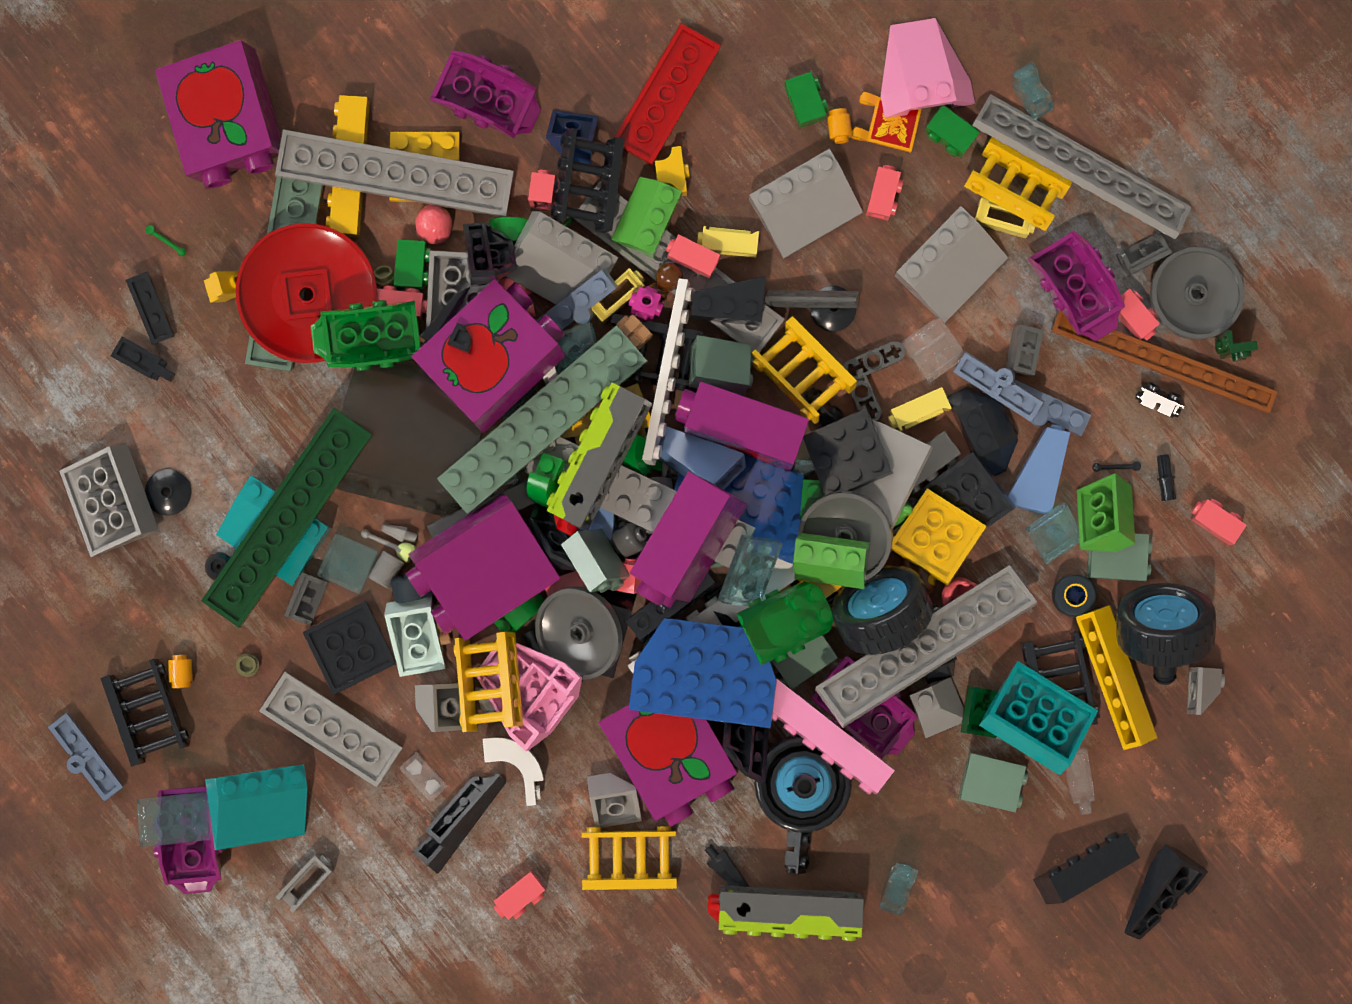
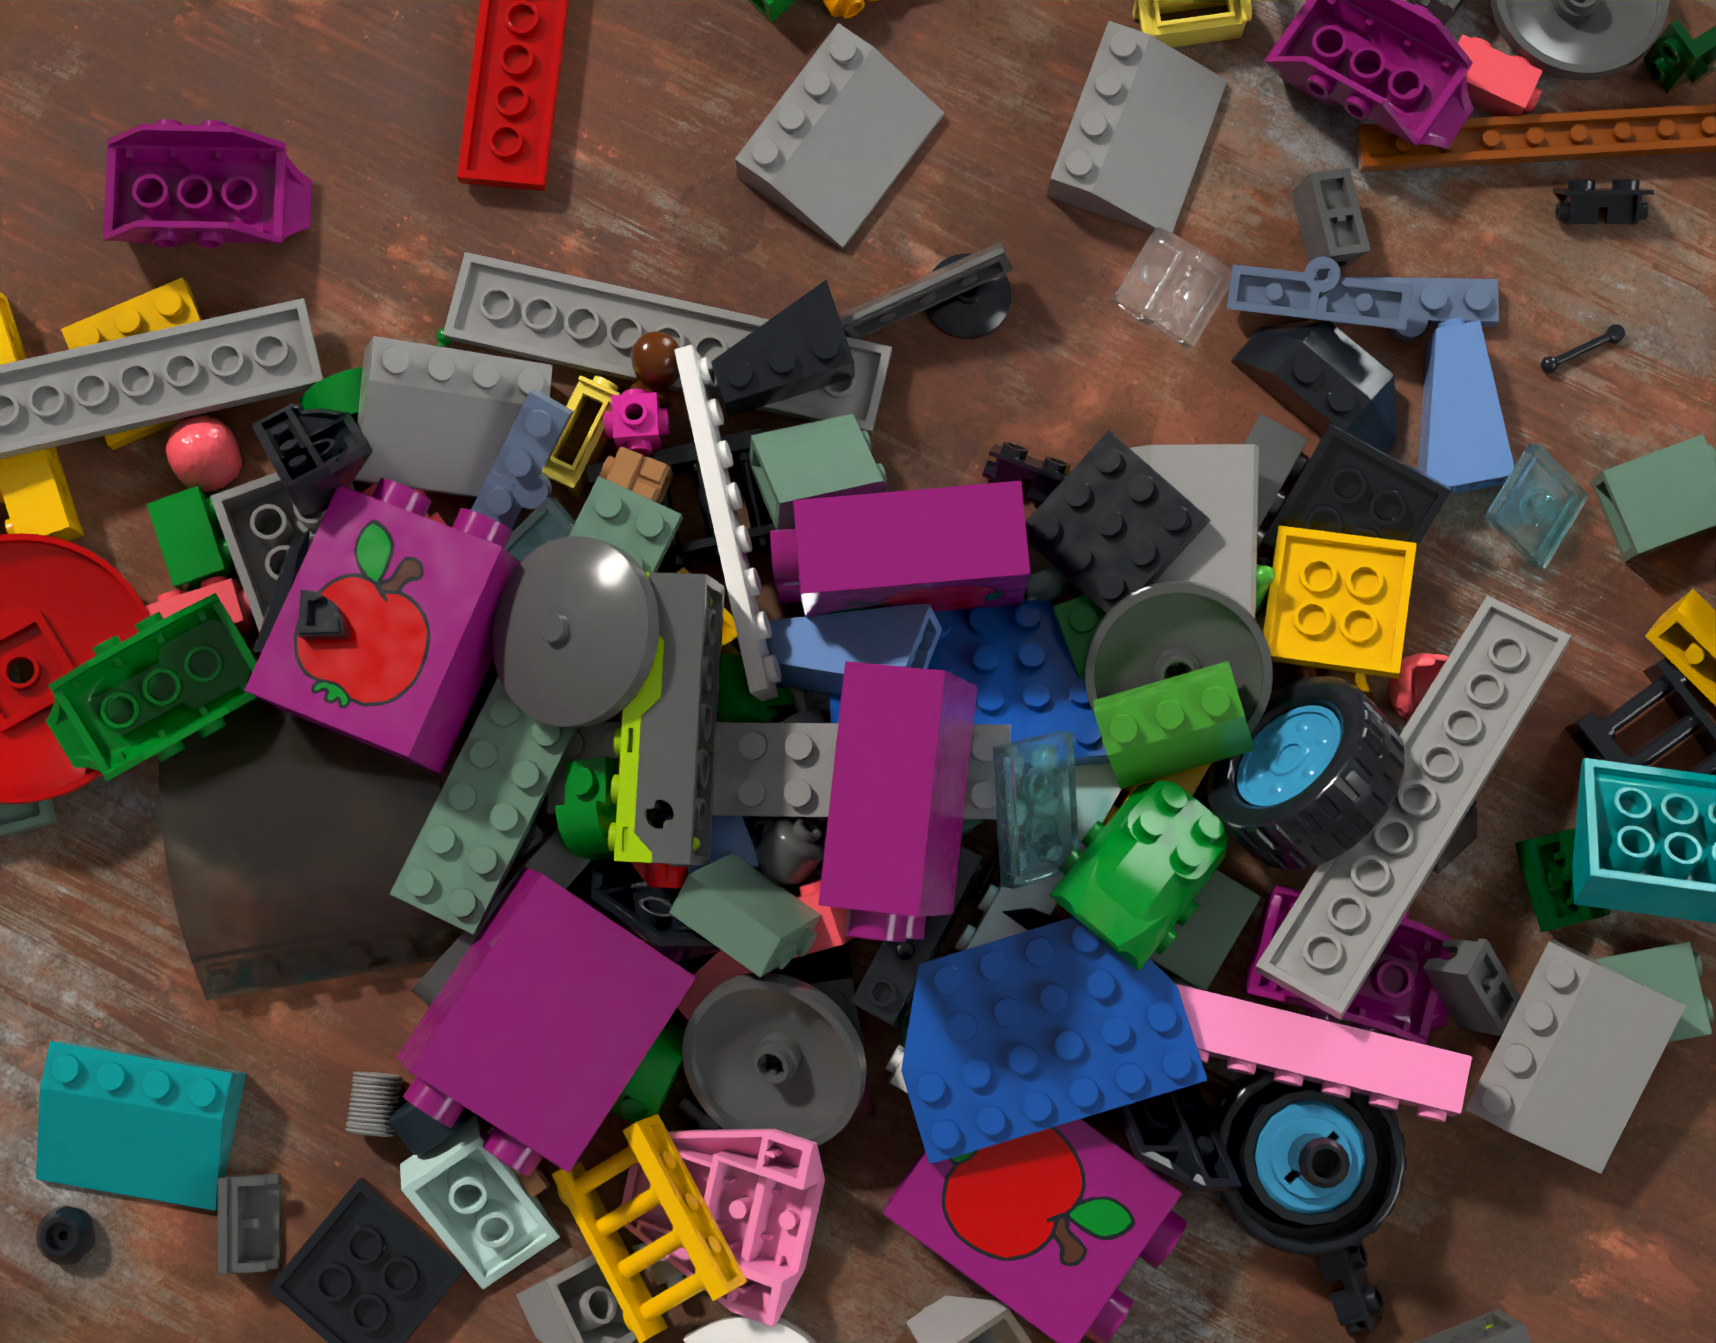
camera: 20 degrees left, 5 degrees down
dark green plate [201,408,373,628] -> none
clear light blue plate [317,533,379,594] -> none
hinge [361,529,416,563] -> none
olive plate [374,266,395,287] -> none
light grey bar [381,524,417,543] -> none
coral brick [528,170,556,211] -> none
dark blue slope [546,110,598,164] -> none
black fence [551,128,625,233] -> none
bright green slope [611,177,682,259] -> none
yellow brick [655,146,689,196] -> none
coral brick [666,234,720,279] -> none
light yellow window [697,226,759,258] -> none
yellow fence [752,316,857,424] -> none
dark grey beam [843,341,905,421] -> none
coral brick [866,165,903,221] -> none
clear light blue brick [879,863,919,916] -> none
light yellow window [888,387,952,432] -> none
light grey slope [907,677,964,738] -> none
black wheel [1052,574,1096,617] -> none
bright green slope [1077,473,1135,552] -> none
black axle [1156,454,1176,501] -> none
none -> dark grey dish [492,536,659,728]
none -> dark grey hinge [1423,938,1521,1036]
none -> light grey slope [1465,940,1687,1174]

